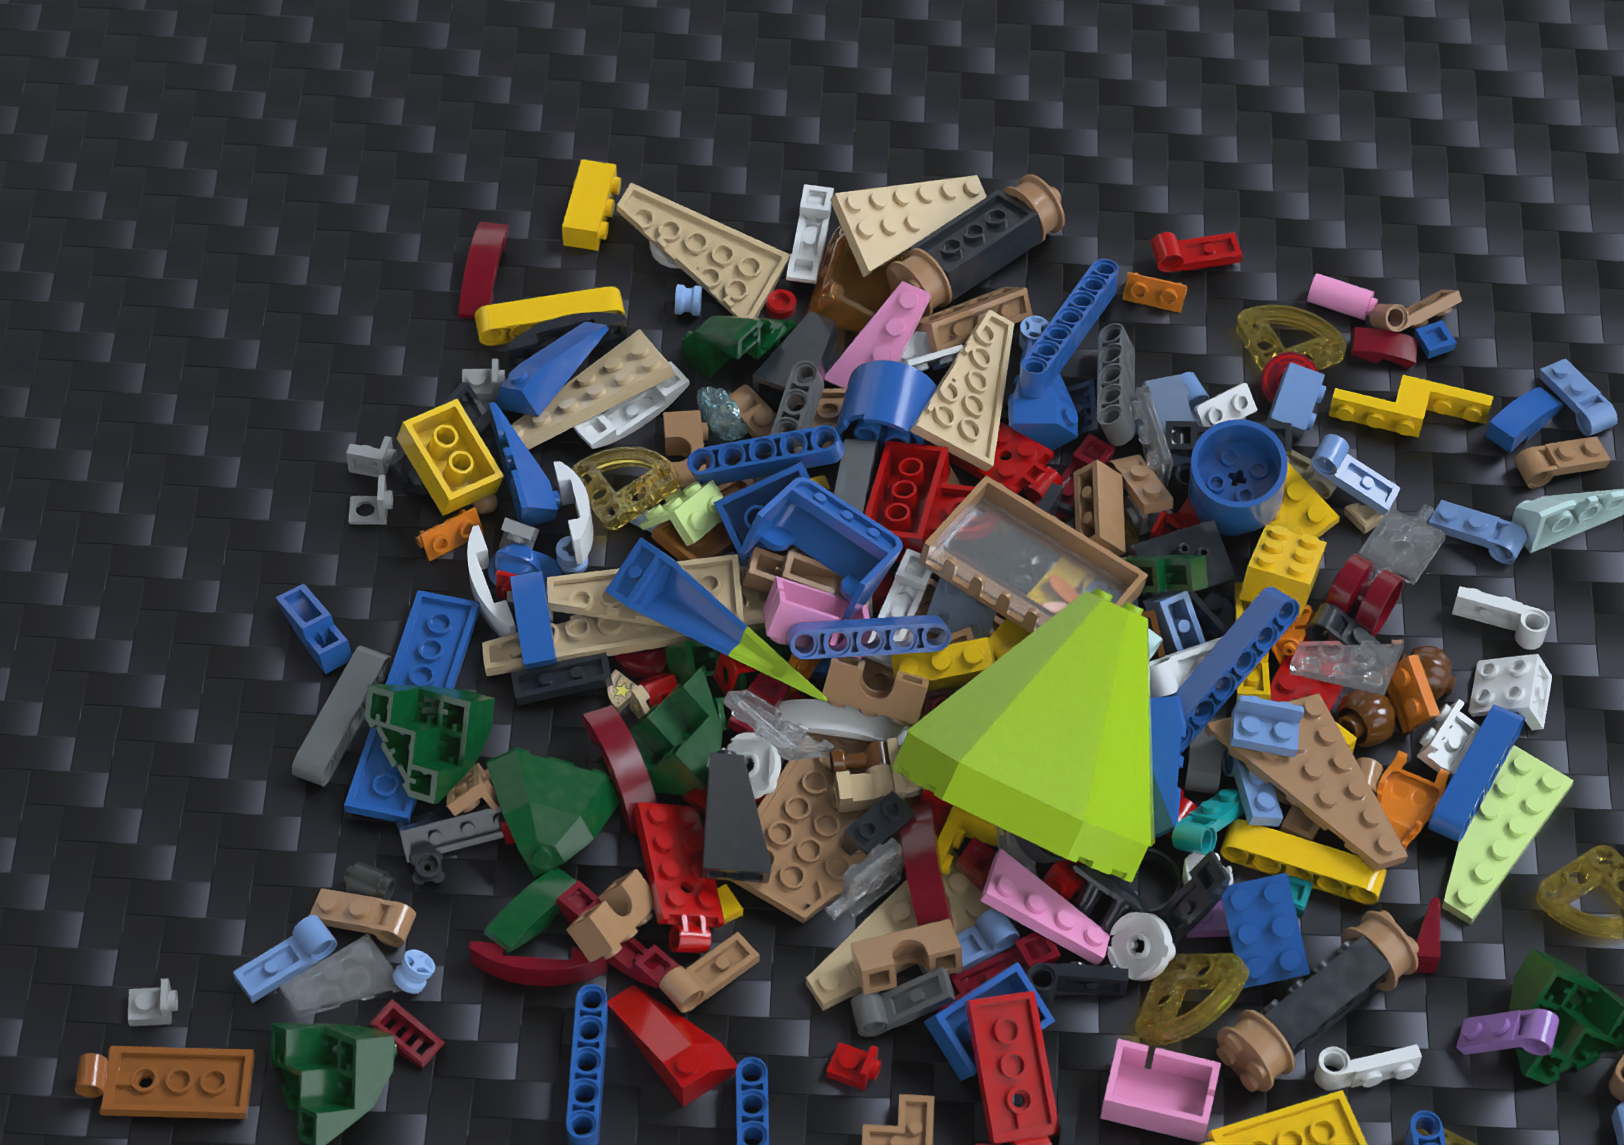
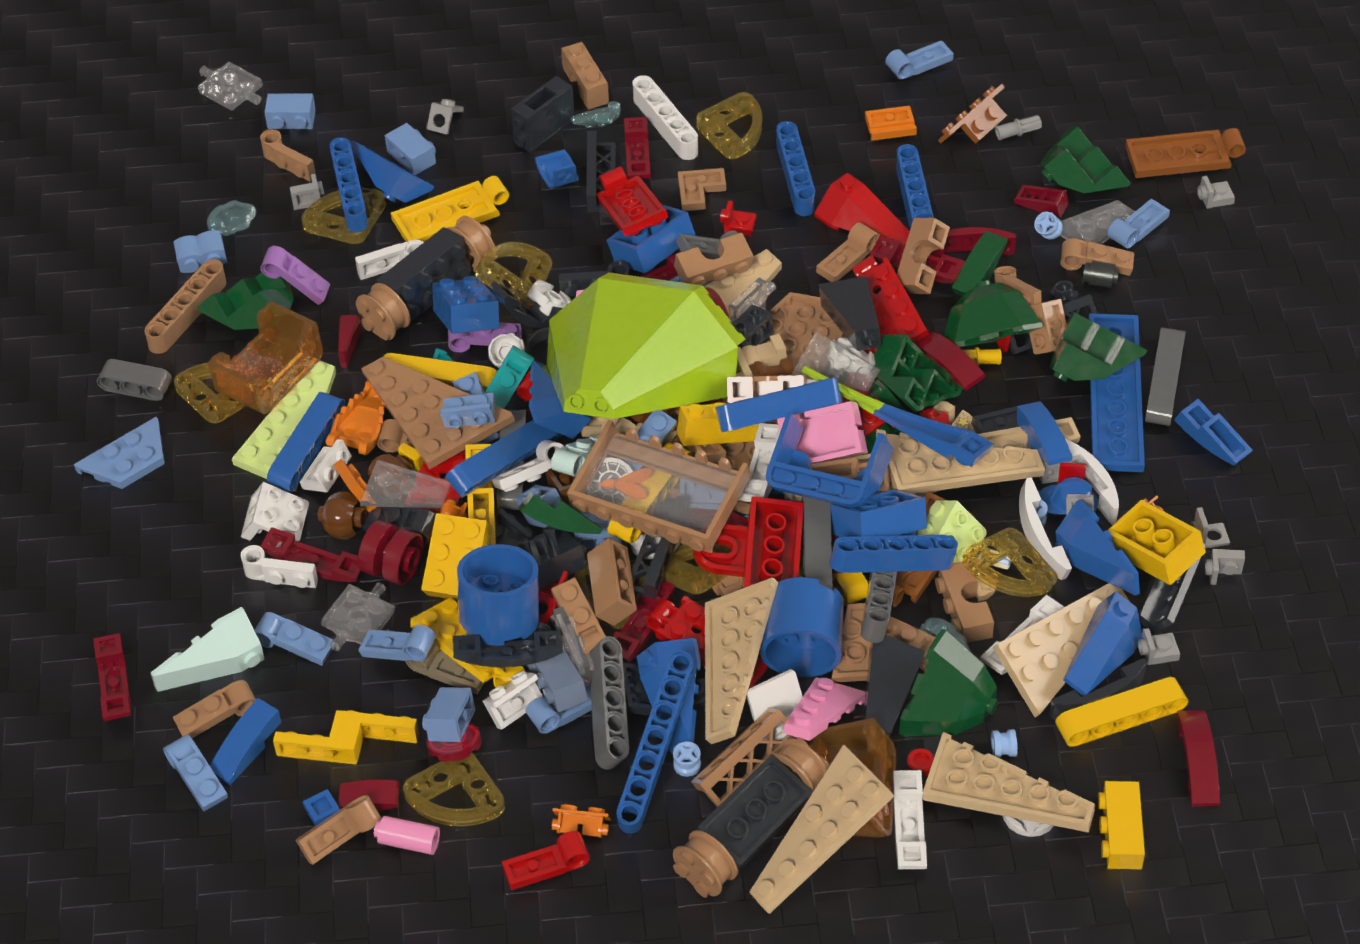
camera: 175 degrees right, 5 degrees down
bright pink piece [1100,1039,1221,1143] -> none
none -> clear orange windscreen [208,301,323,414]
none -> dark red slope [260,527,362,582]
none -> medium nougat plate [994,266,1042,306]

